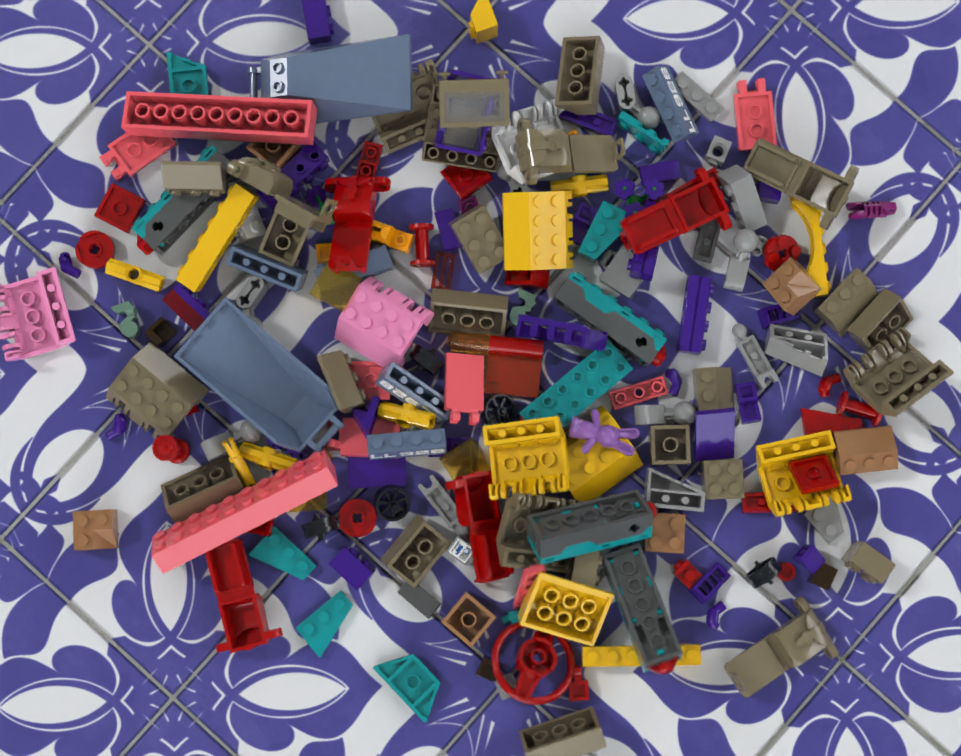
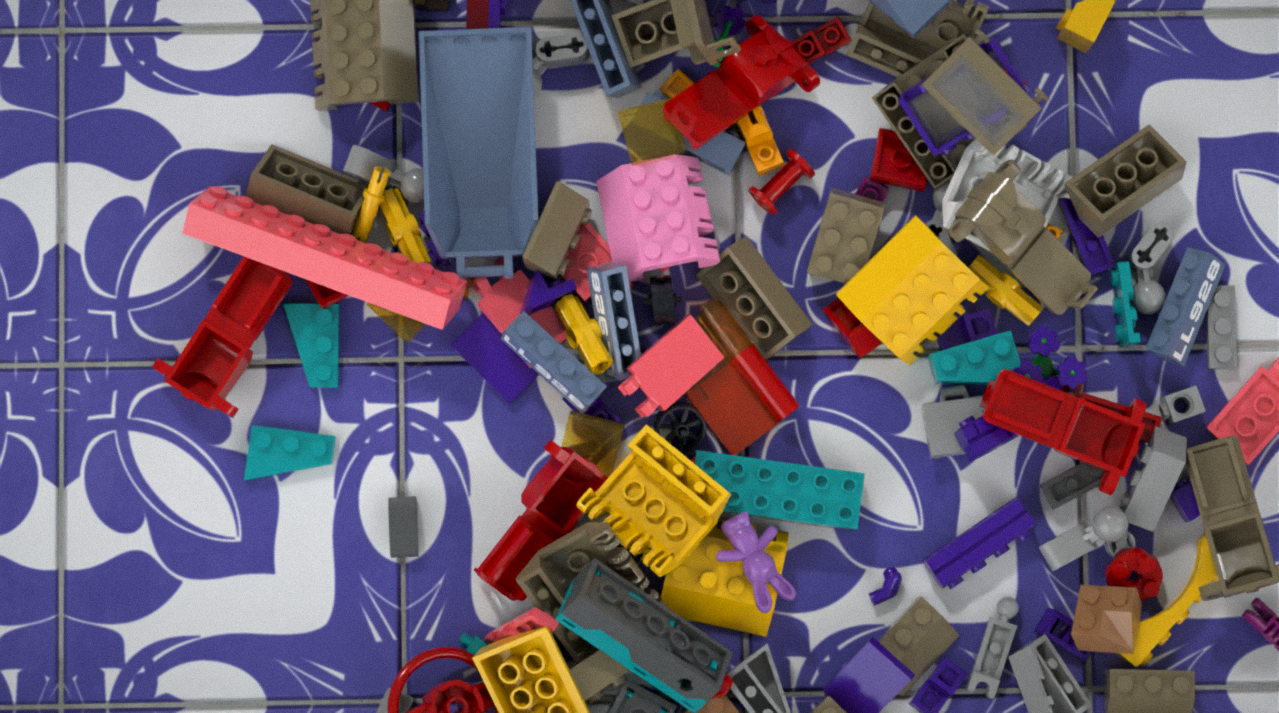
camera: 45 degrees right, 0 degrees up
medium nougat slope [73,509,118,551] -> none
dark purple arm [105,413,127,441] -> none
red hose [152,435,190,464] -> none
black wheel [301,514,338,541] -> none
dark purple brick [329,546,374,591] -> none
red plate [338,499,377,537] -> none
teal wing [373,653,441,723] -> none
black wheel [374,484,410,522] -> none
dark tan slope [380,514,451,588] -> none
light grey plate [418,474,470,538] -> none
clear red tile [431,251,455,290] -> none
dark purple slope [434,208,461,252] -> none
medium nougat slope [441,591,496,647] -> none
brick [446,536,473,565] -> none
dark brown panel [475,656,502,682] -> none
sand green leg [509,288,536,327] -> none
dark purple window [515,314,608,351] -> none
dark grey piece [553,271,667,368] -> none
coral tile [608,375,669,411] -> none
light grey beam [634,401,696,426] -> none
dark purple slope [638,159,682,186] -> none
dark tan brick [648,425,691,465] -> none

